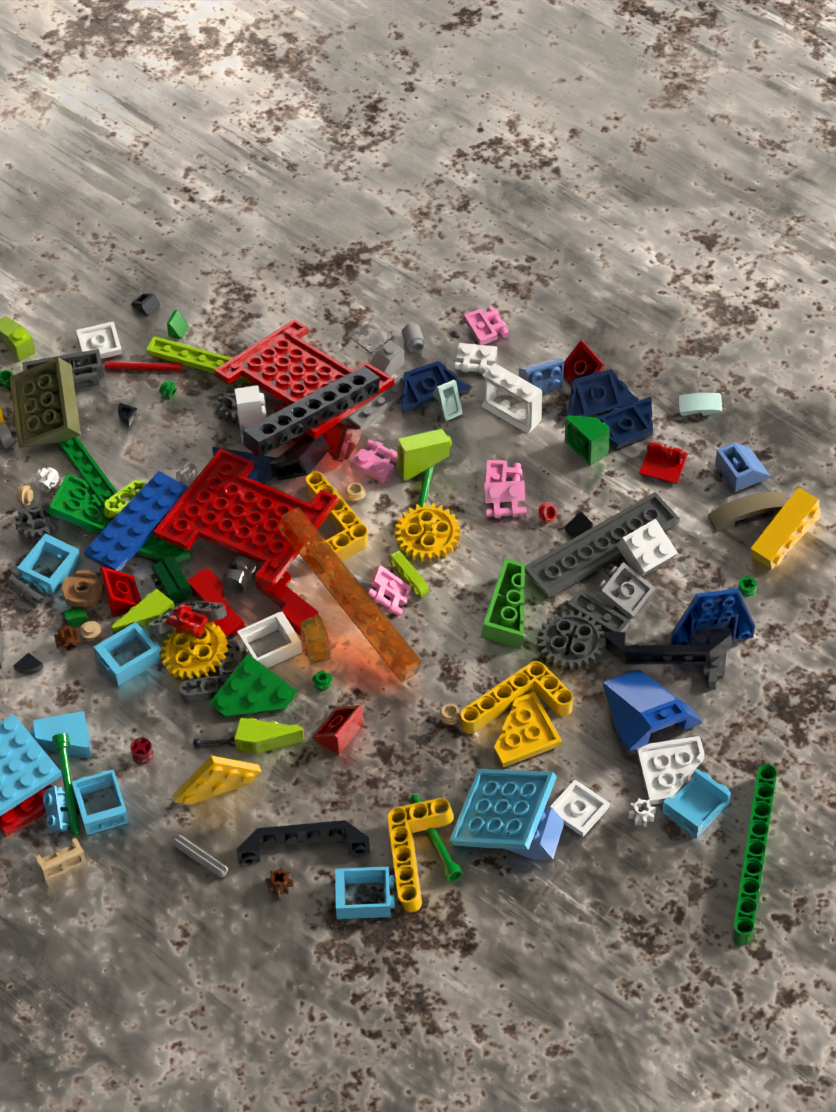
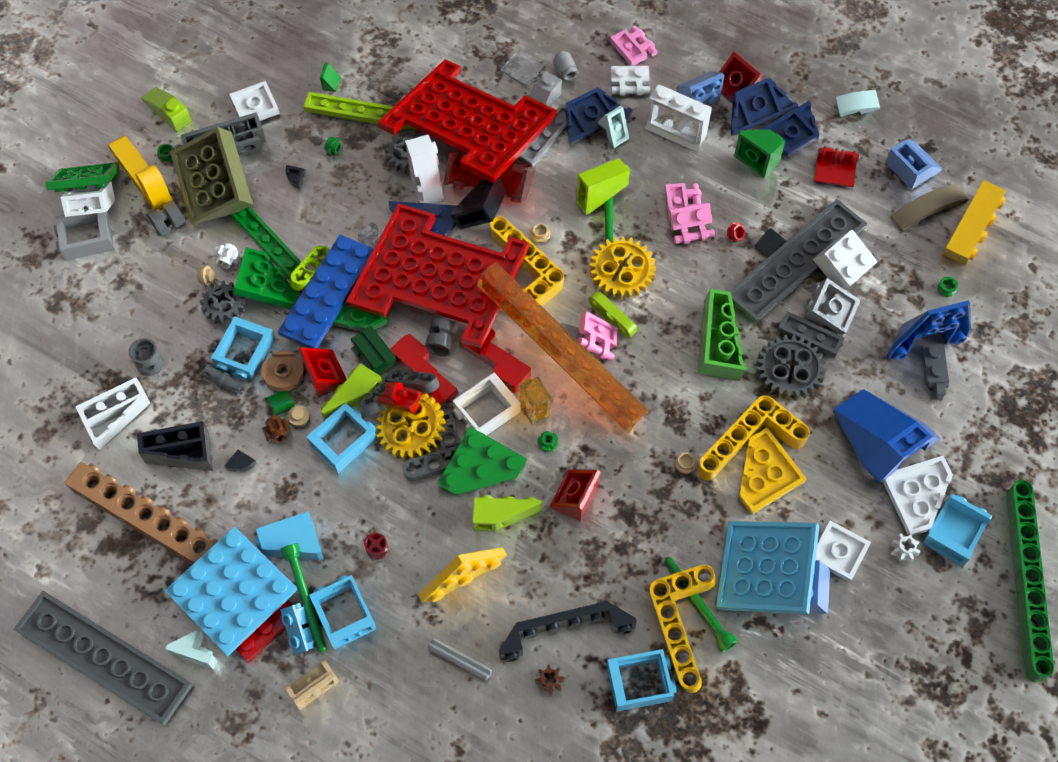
camera: 10 degrees left, 10 degrees up
red bar [105,361,182,372] -> none
black slope [131,293,160,316] -> none
black hinge [193,737,236,747] -> none
black brick [243,366,380,457] -> none
bright pink plate [350,439,397,483] -> none
black slope [604,630,732,665] -> none

